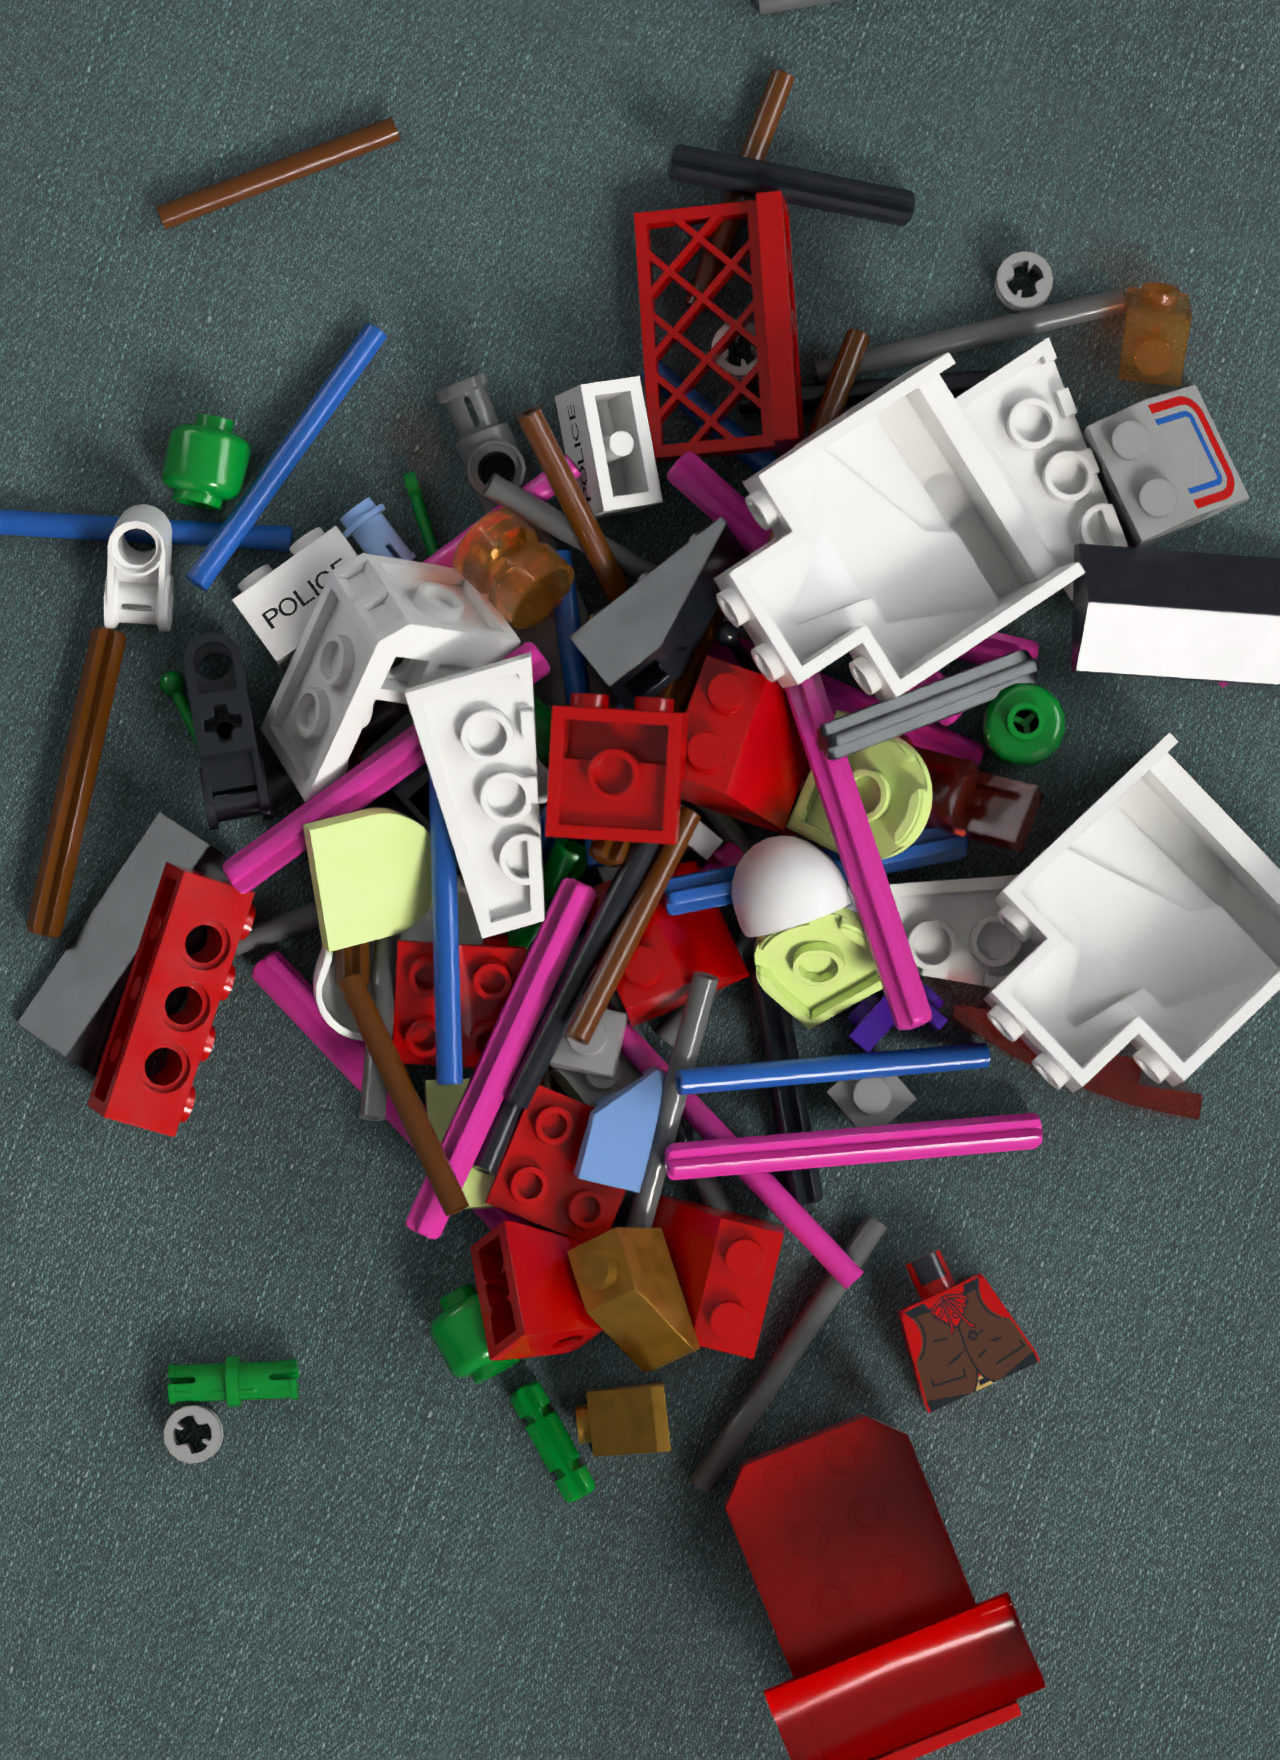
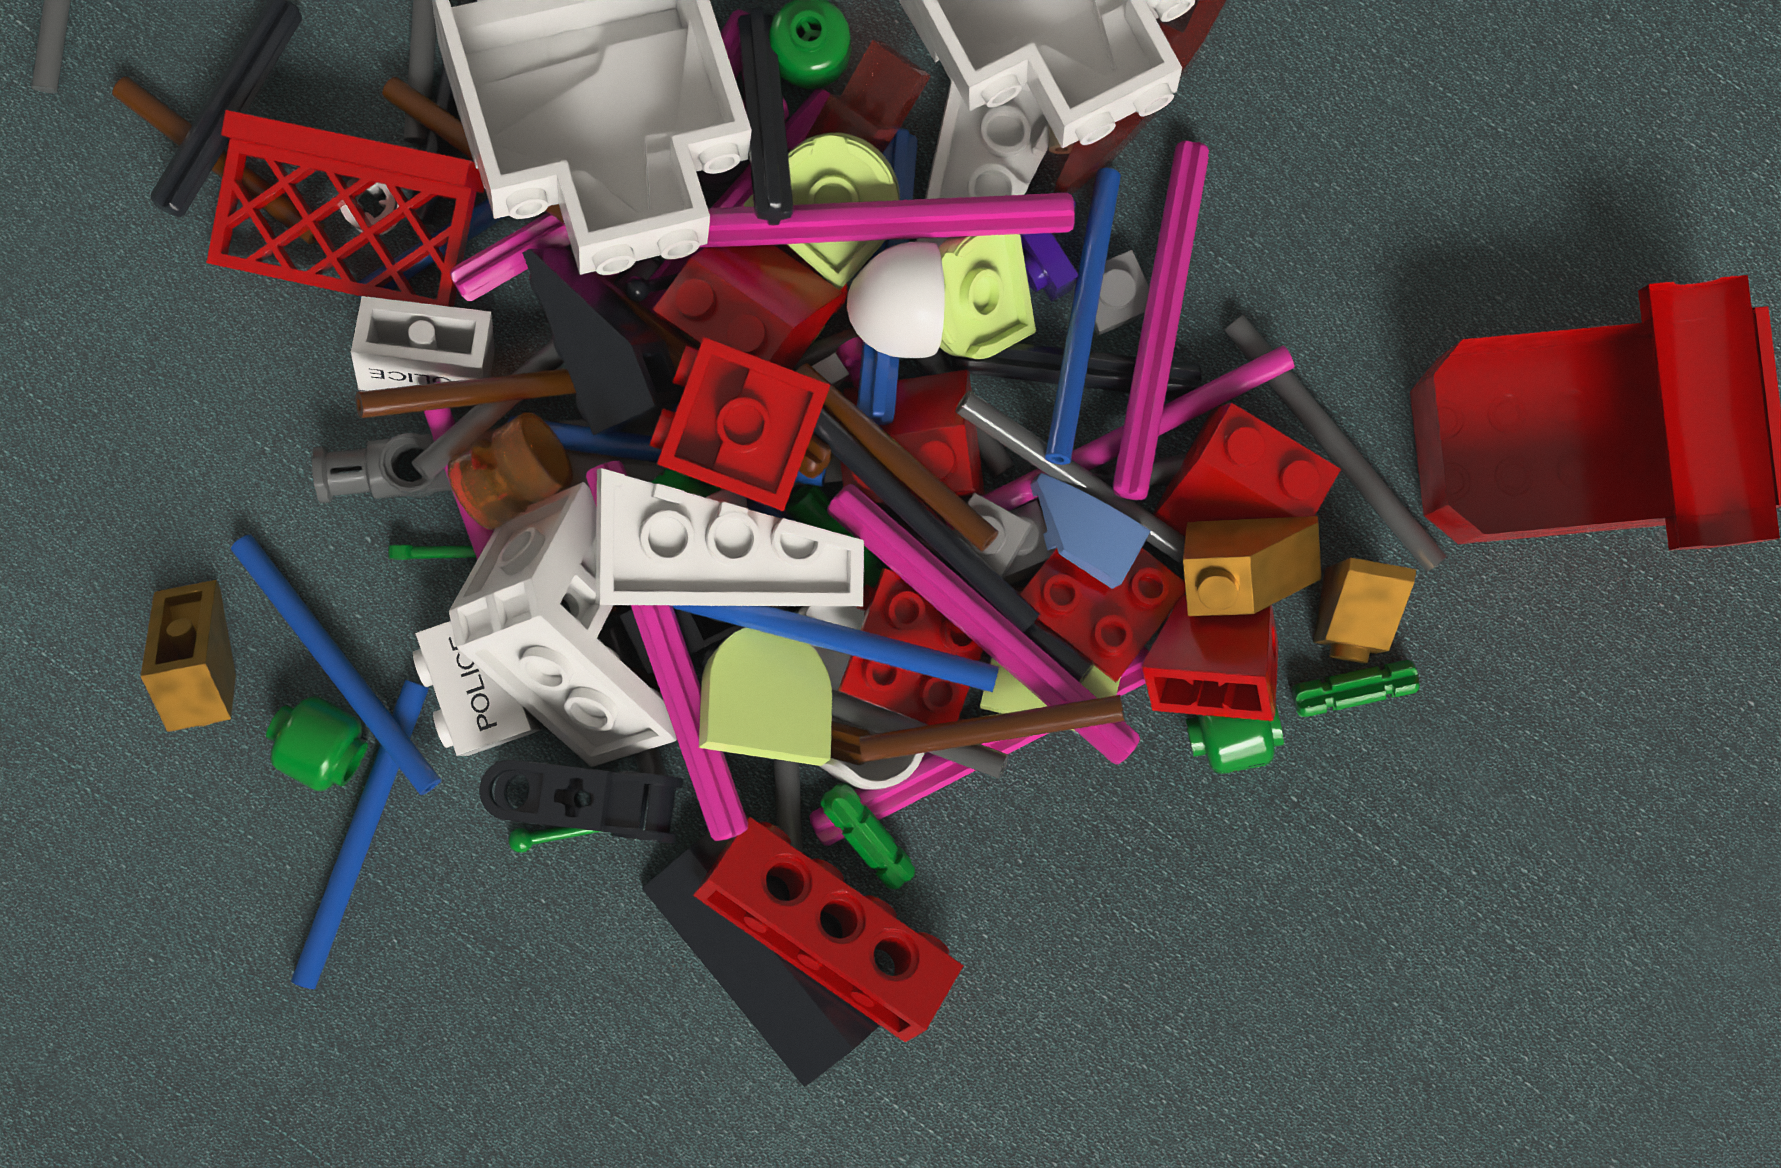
camera: 75 degrees left, 0 degrees up
reddish brown axle [26,627,126,938] -> none
white piece [104,504,174,632] -> none
reddish brown piece [156,117,400,230] -> none
light grey bush [164,1405,224,1464] -> none
green pin [168,1356,300,1407] -> none
light blue pin [340,497,417,561] -> none
torso [897,1249,1040,1413] -> none
none -> pearl gold slope [140,580,236,732]
none -> green axle [821,783,915,890]

